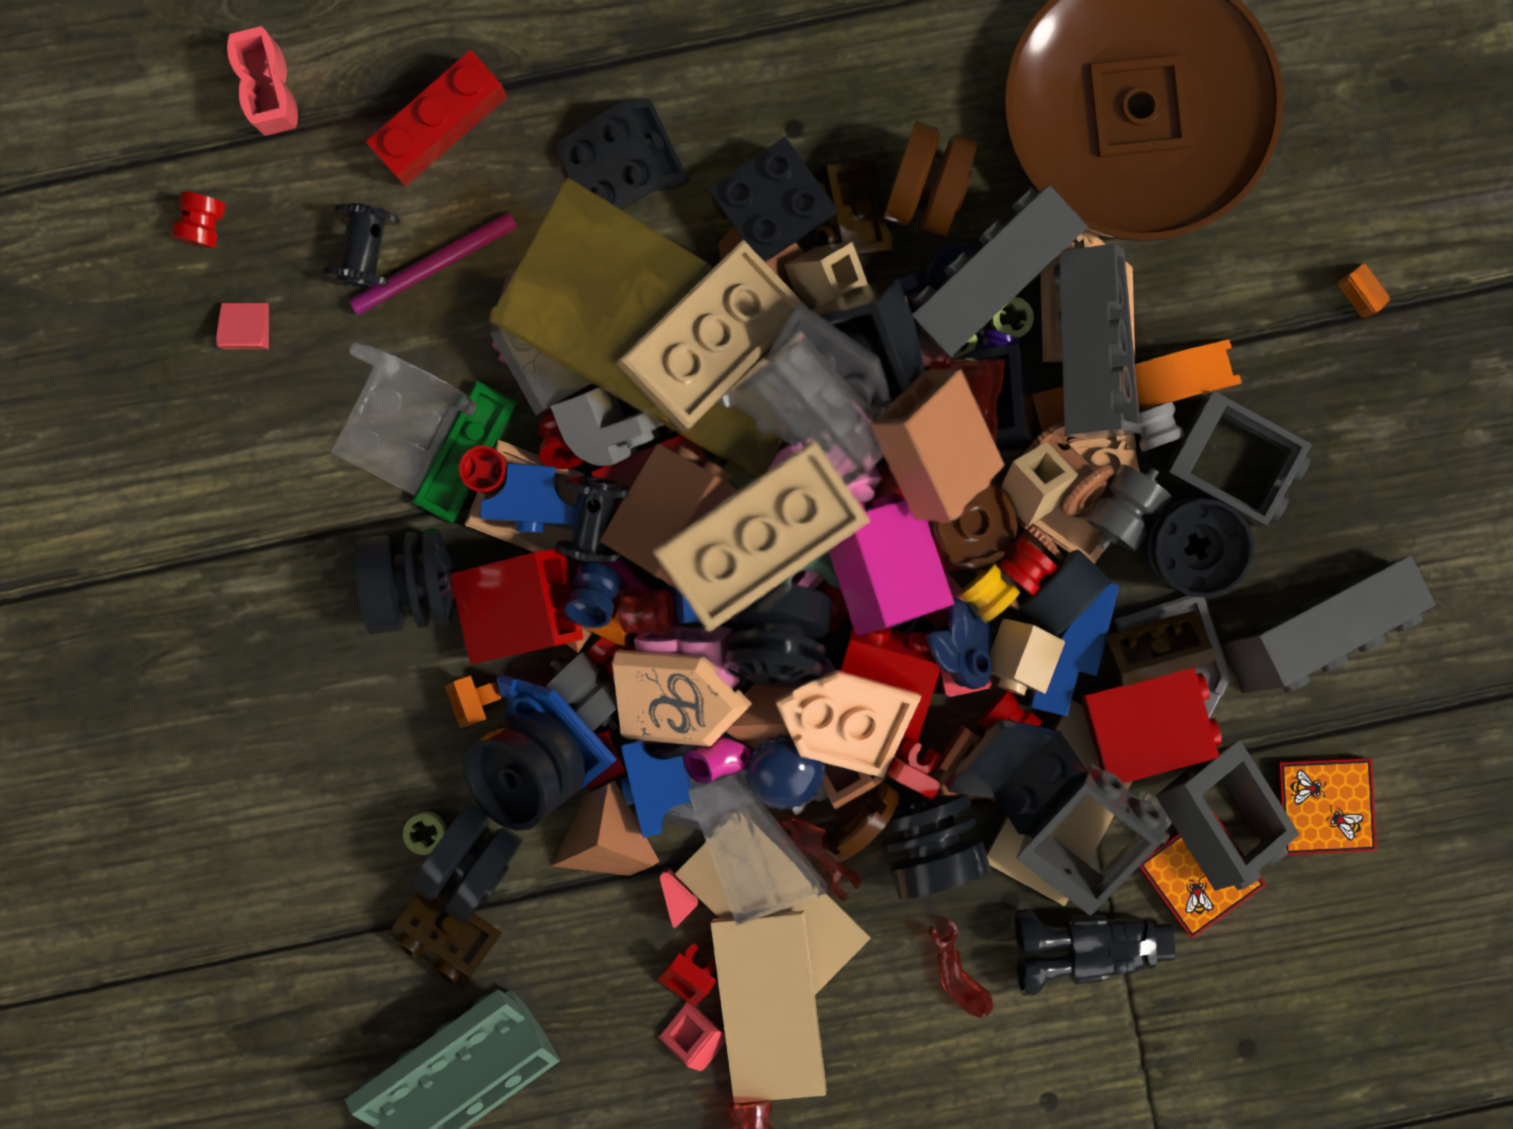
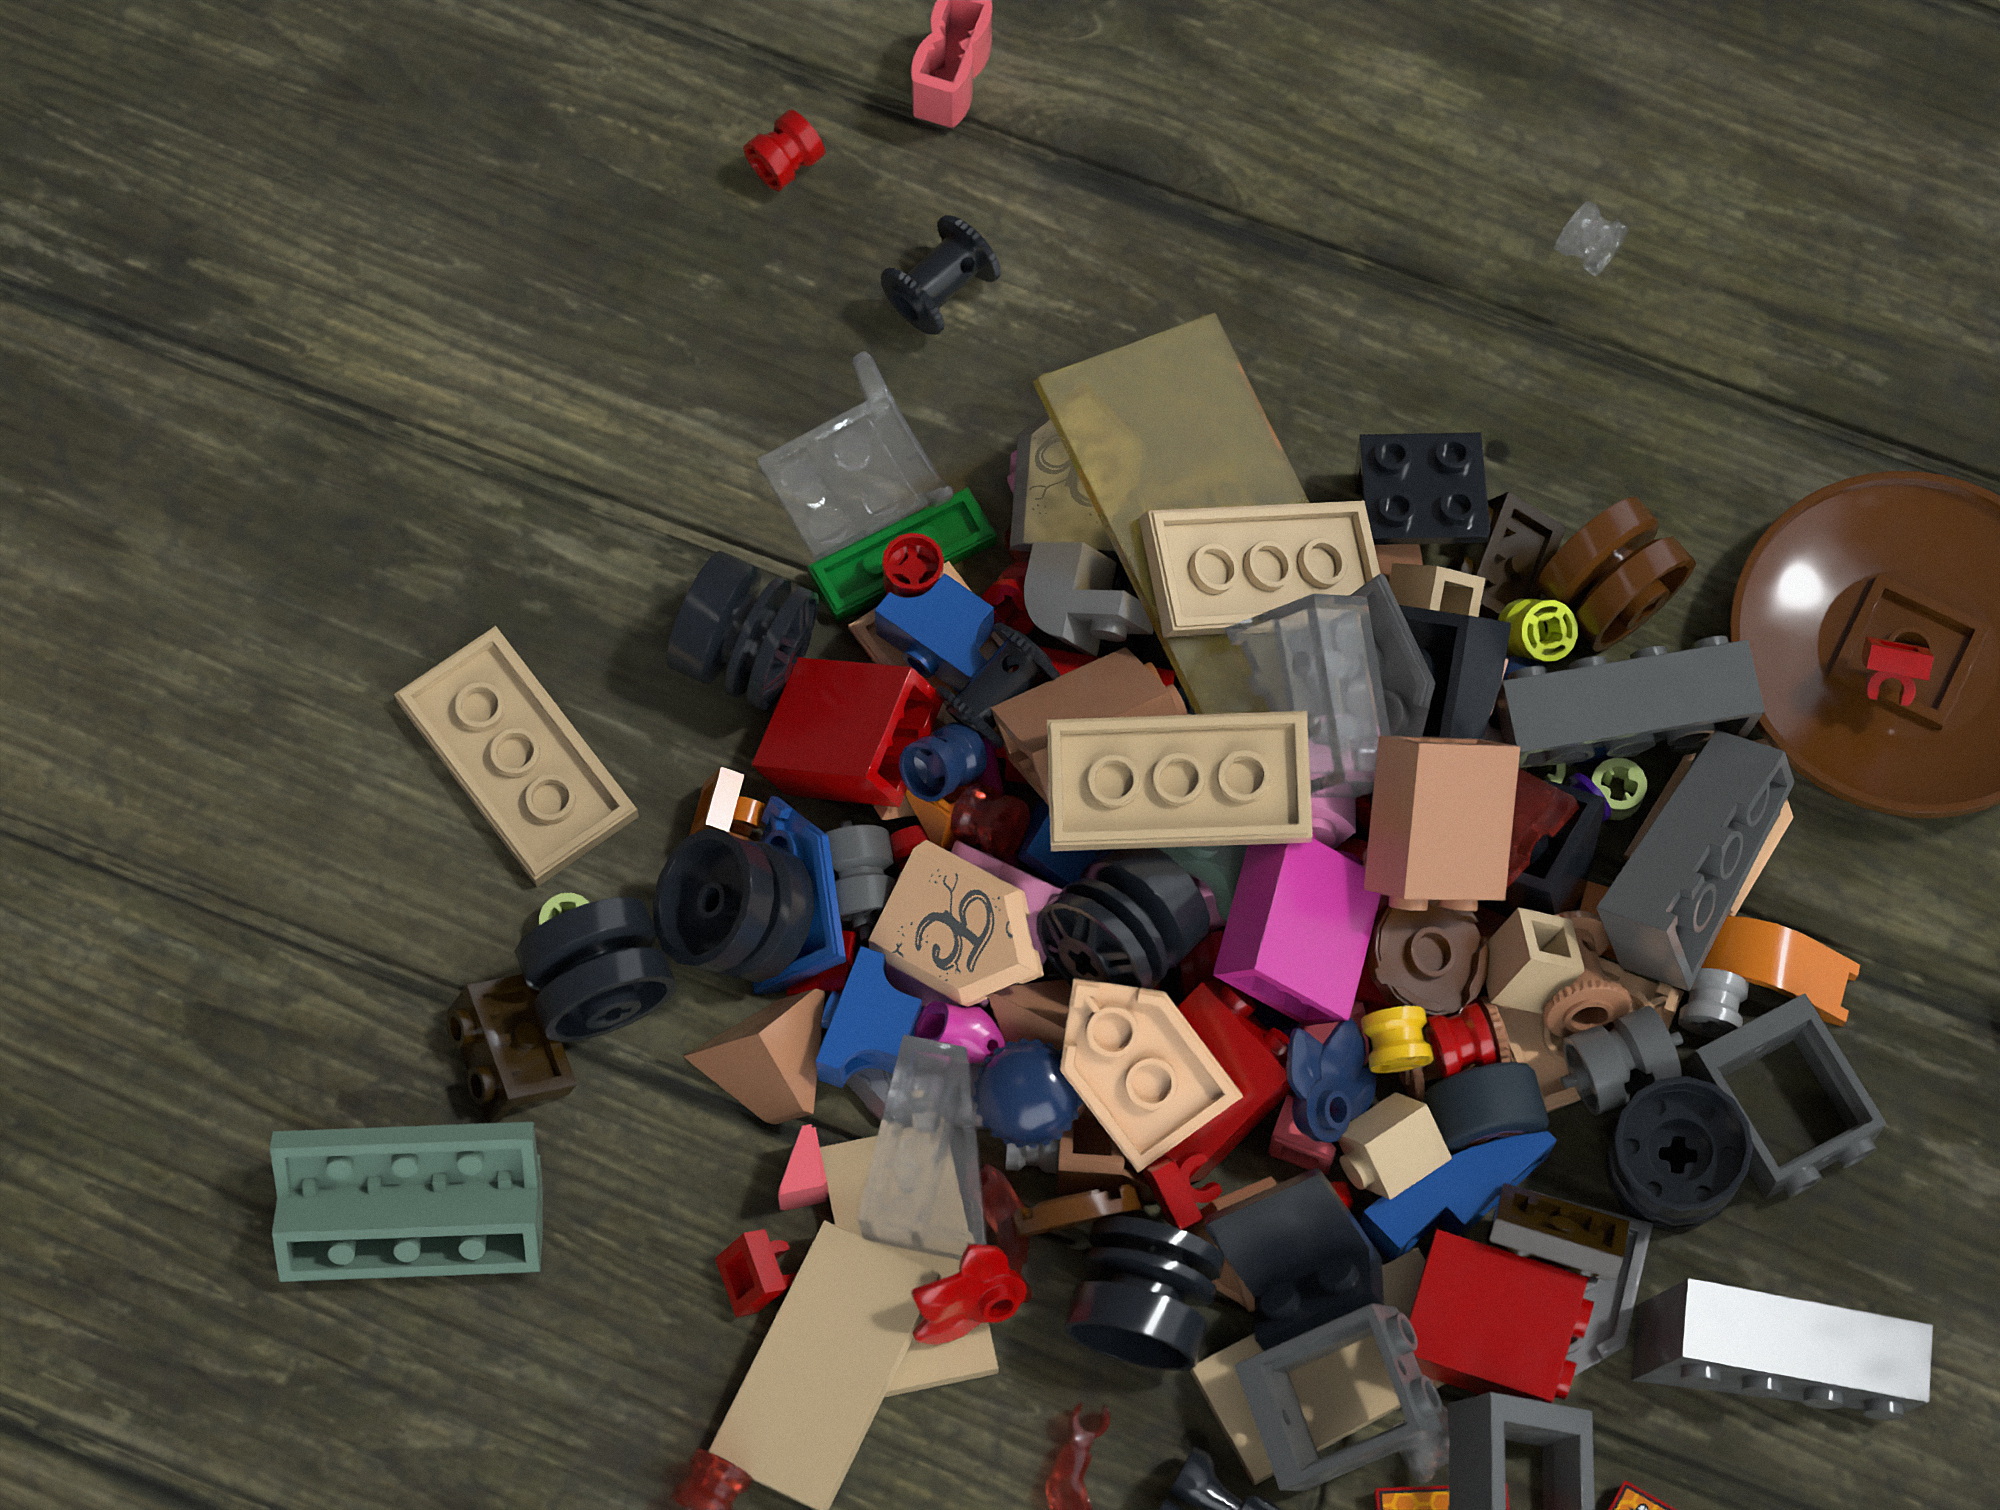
camera: 30 degrees right, 20 degrees down
coral slope [216,303,269,350] -> none
magenta bar [349,212,518,315] -> none
red brick [366,49,508,187] -> none
black bracket [555,98,689,225] -> none
coral slope [658,1002,726,1071] -> none
none -> tan tile [394,626,639,887]
none -> red plate [911,1244,1027,1345]
none -> neon yellow wheel [1498,599,1578,662]
none -> red tile [1860,636,1934,706]

